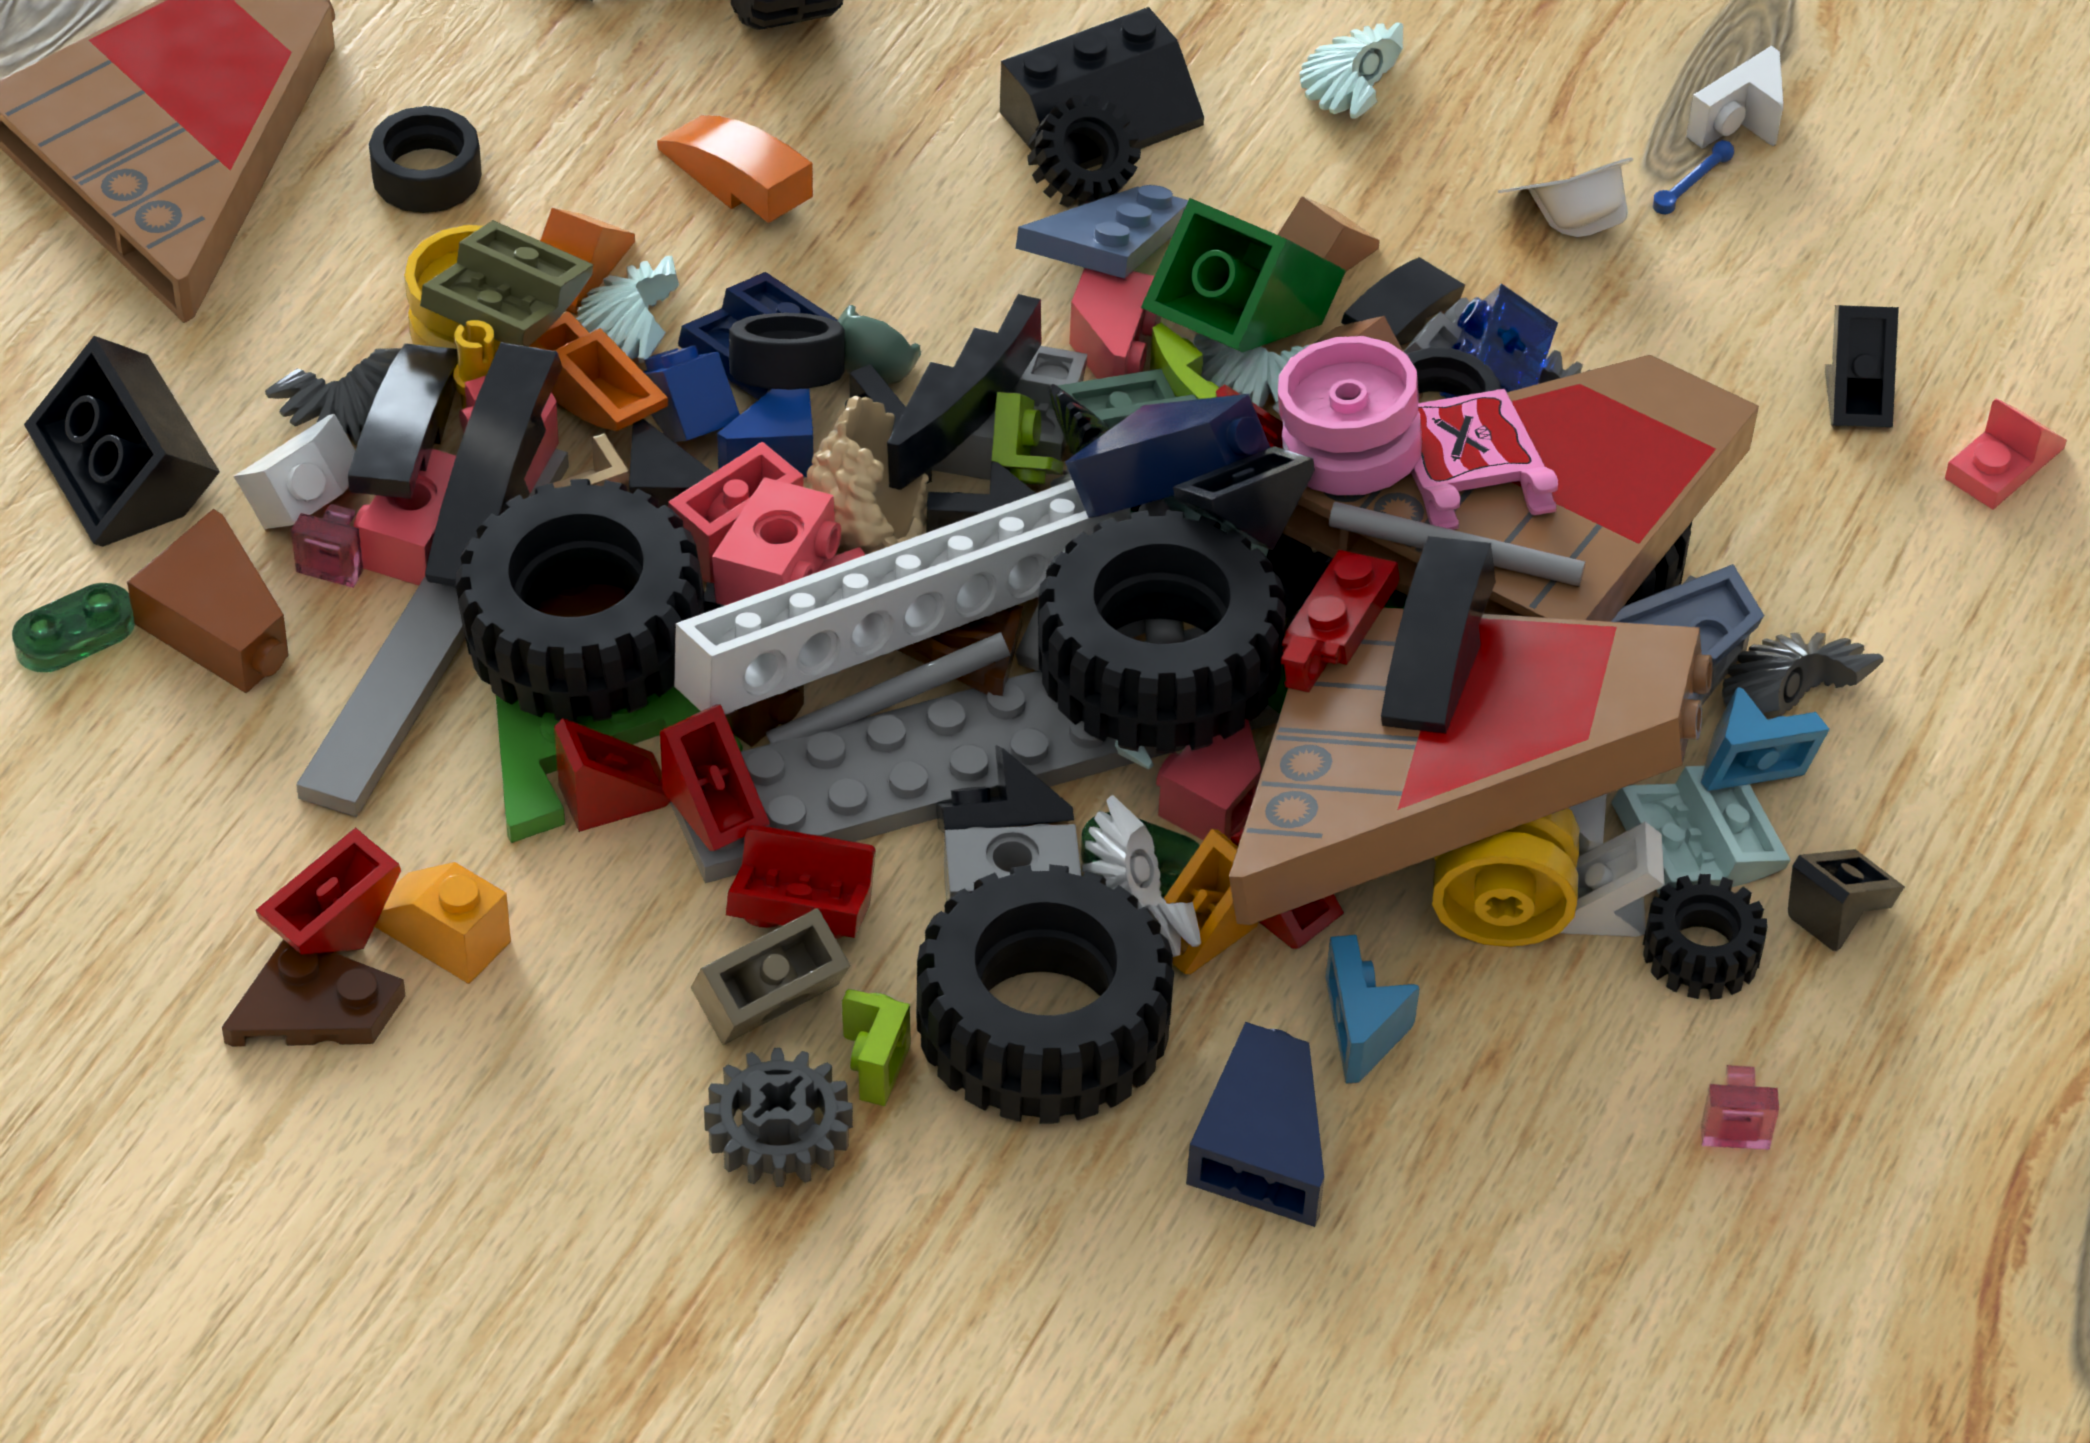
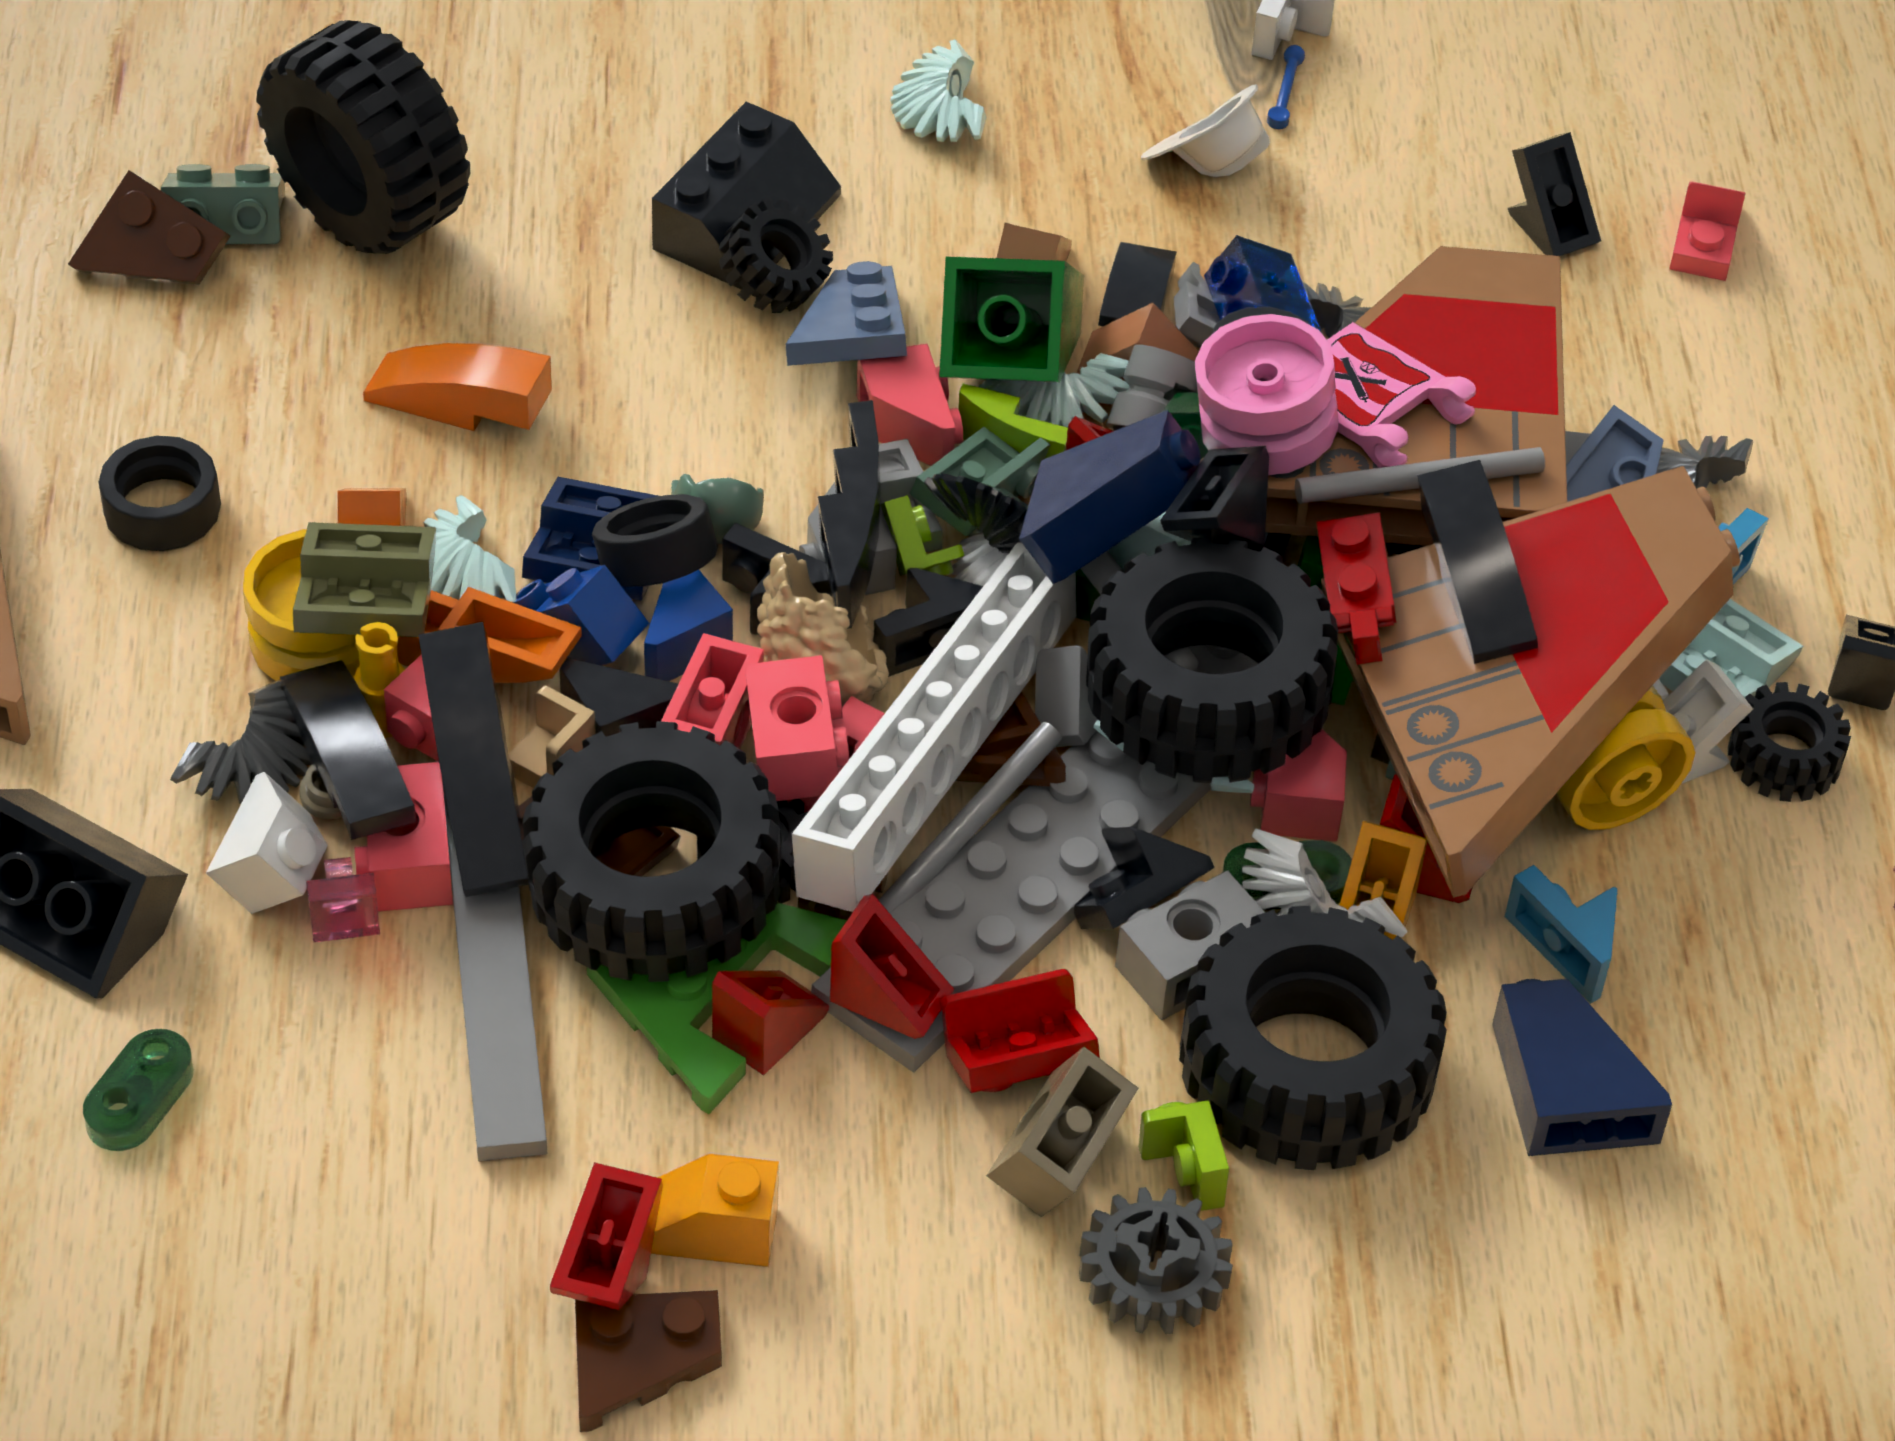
camera: 30 degrees left, 0 degrees up
dark orange slope [127,509,289,693] -> none

